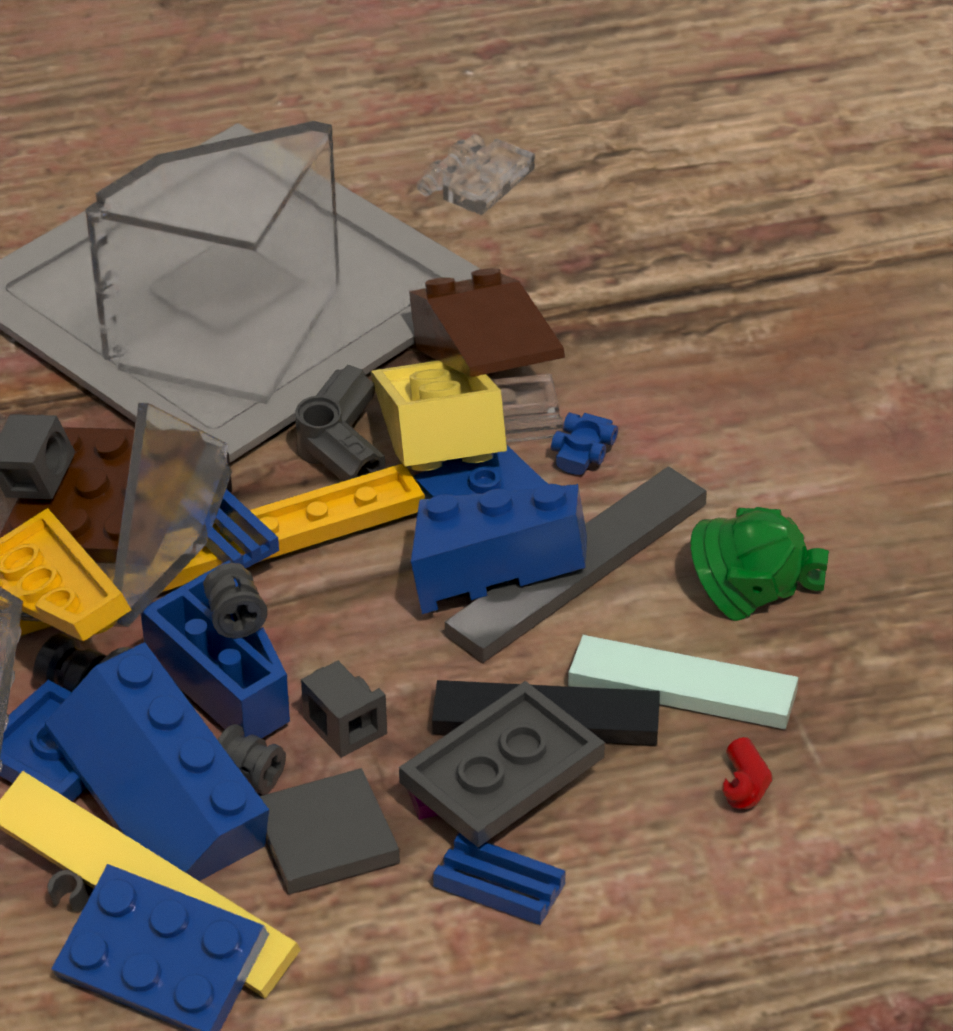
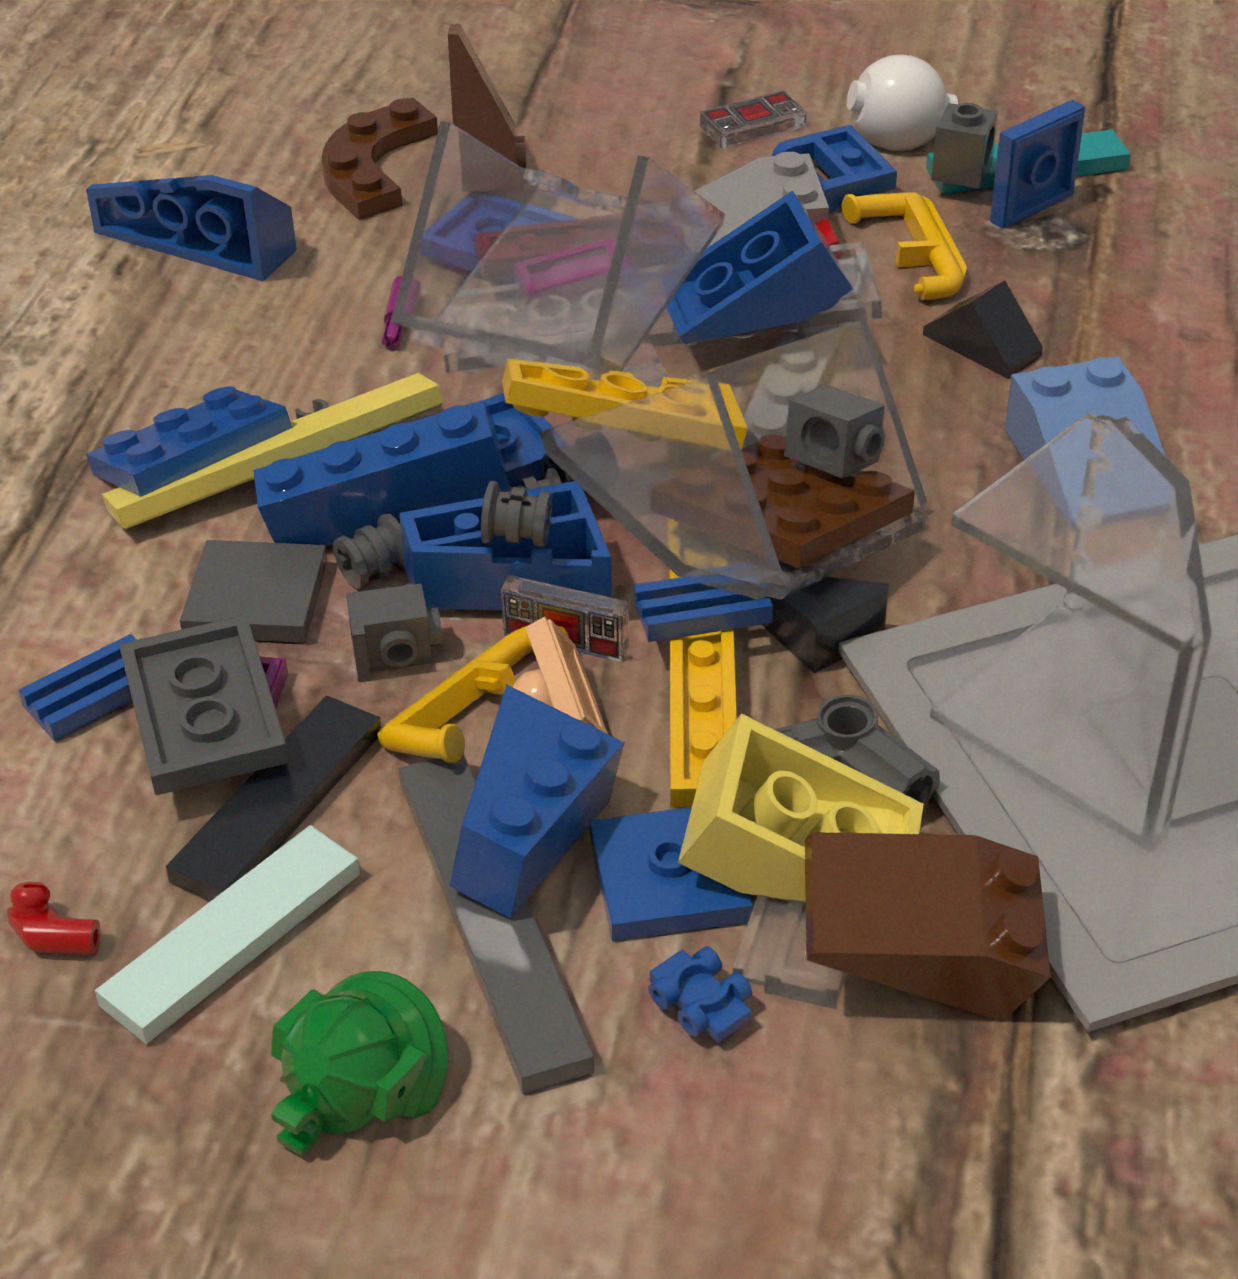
camera: 115 degrees right, 0 degrees up
none -> yellow piece [377,626,568,763]
none -> tile [501,575,629,662]
none -> light nougat tile [512,617,608,734]

